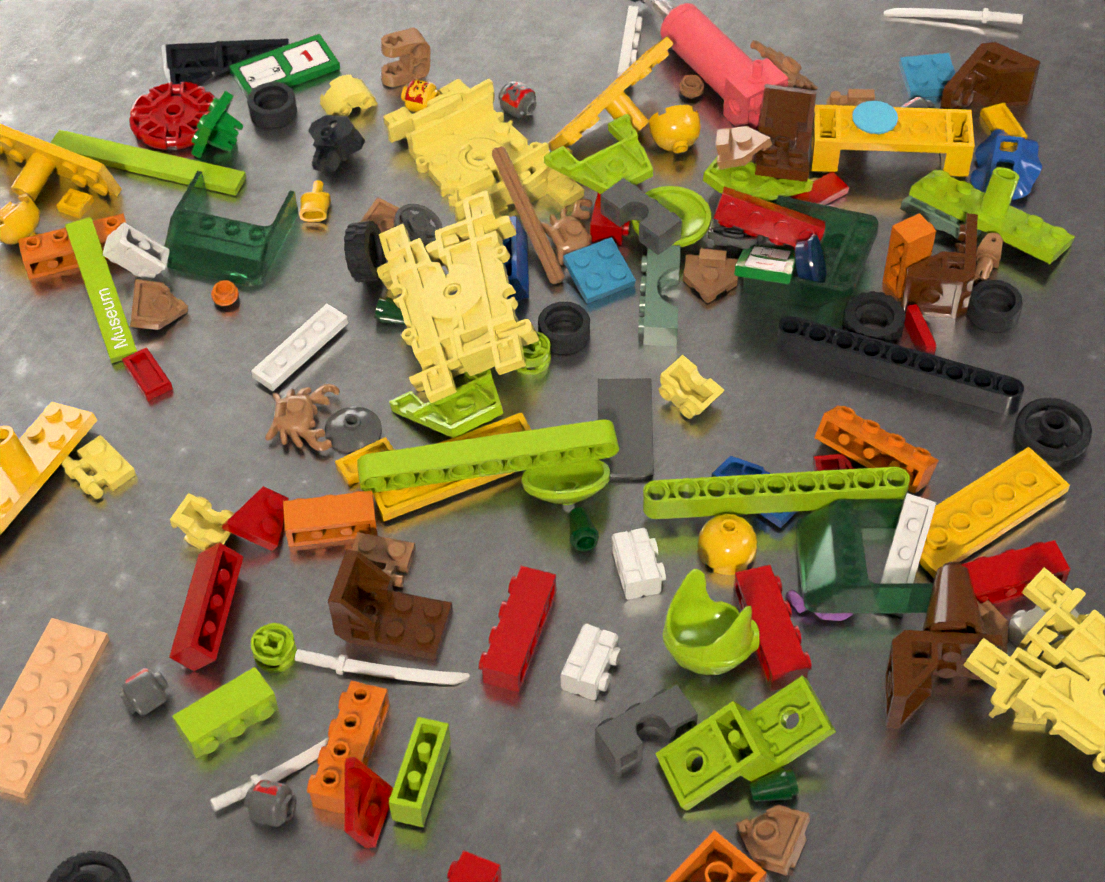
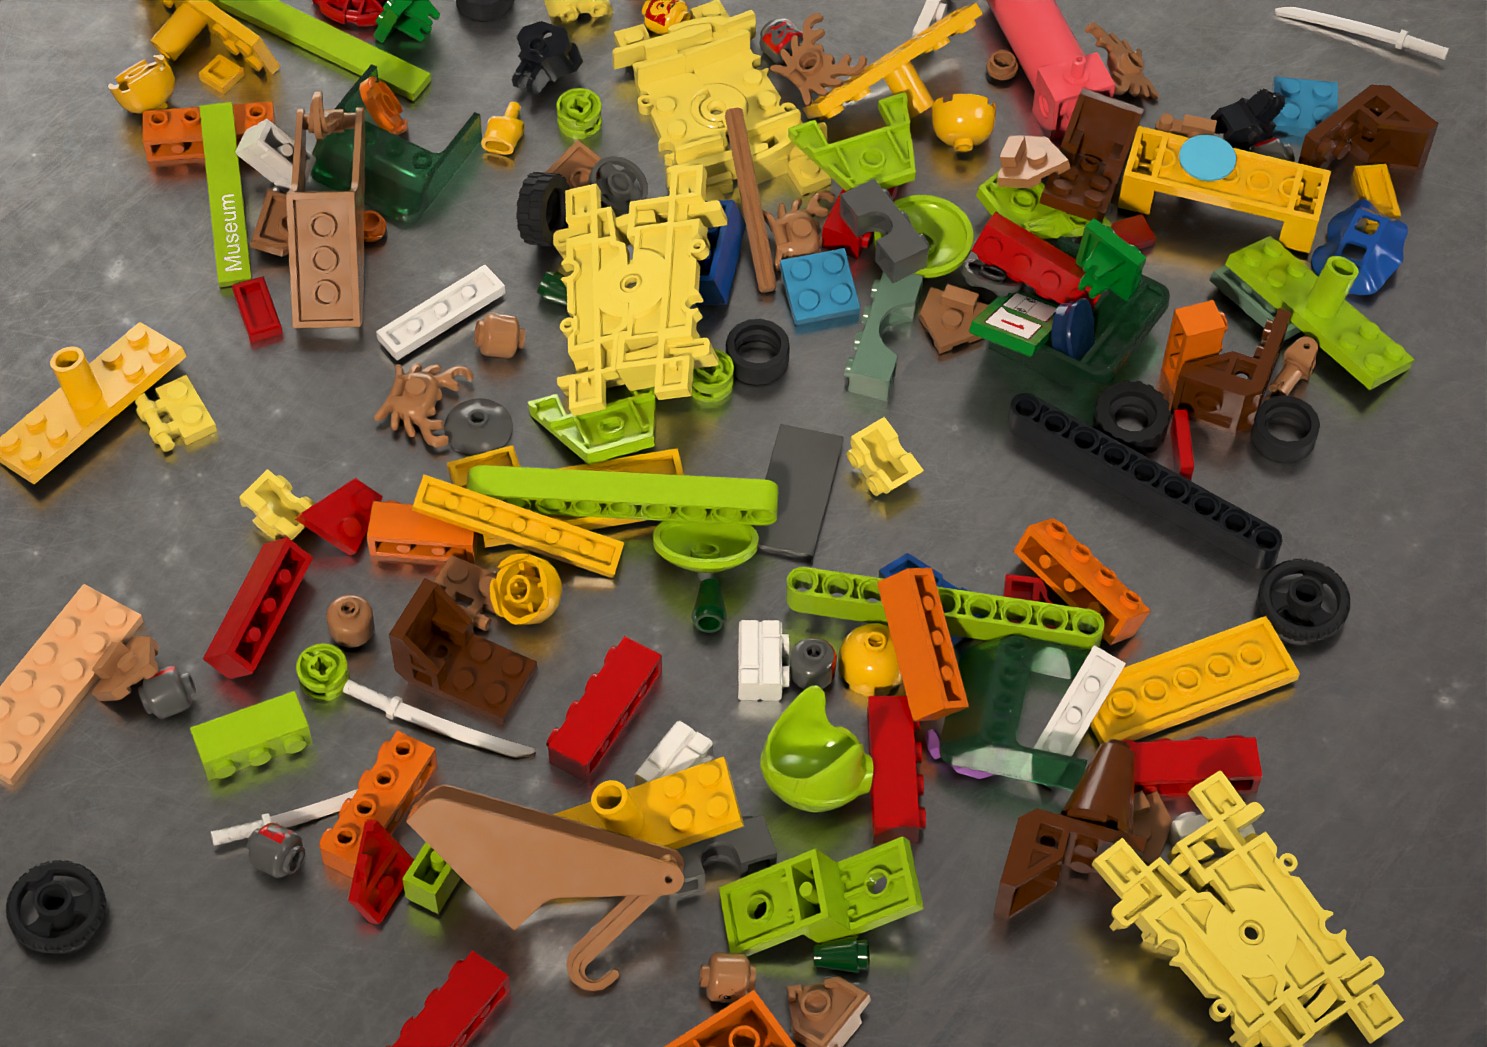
camera: 10 degrees right, 5 degrees up
none -> medium nougat plate [91,636,159,701]
none -> medium nougat piece [286,91,365,328]
none -> medium nougat head [326,594,375,648]
none -> orange plate [359,76,408,138]
none -> medium nougat piece [406,784,684,991]
none -> yellow plate [411,474,624,578]
none -> medium nougat head [474,313,525,359]
none -> yellow cylinder [490,553,562,625]
none -> yellow plate [553,756,744,850]
none -> lime wheel [556,88,602,139]
none -> medium nougat head [699,952,756,1003]
none -> medium nougat animal [770,13,867,106]
none -> dark grey head [790,637,837,689]
none -> orange brick [877,568,969,721]
none -> green plate [1075,218,1147,302]
none -> black hinge [1211,89,1285,151]

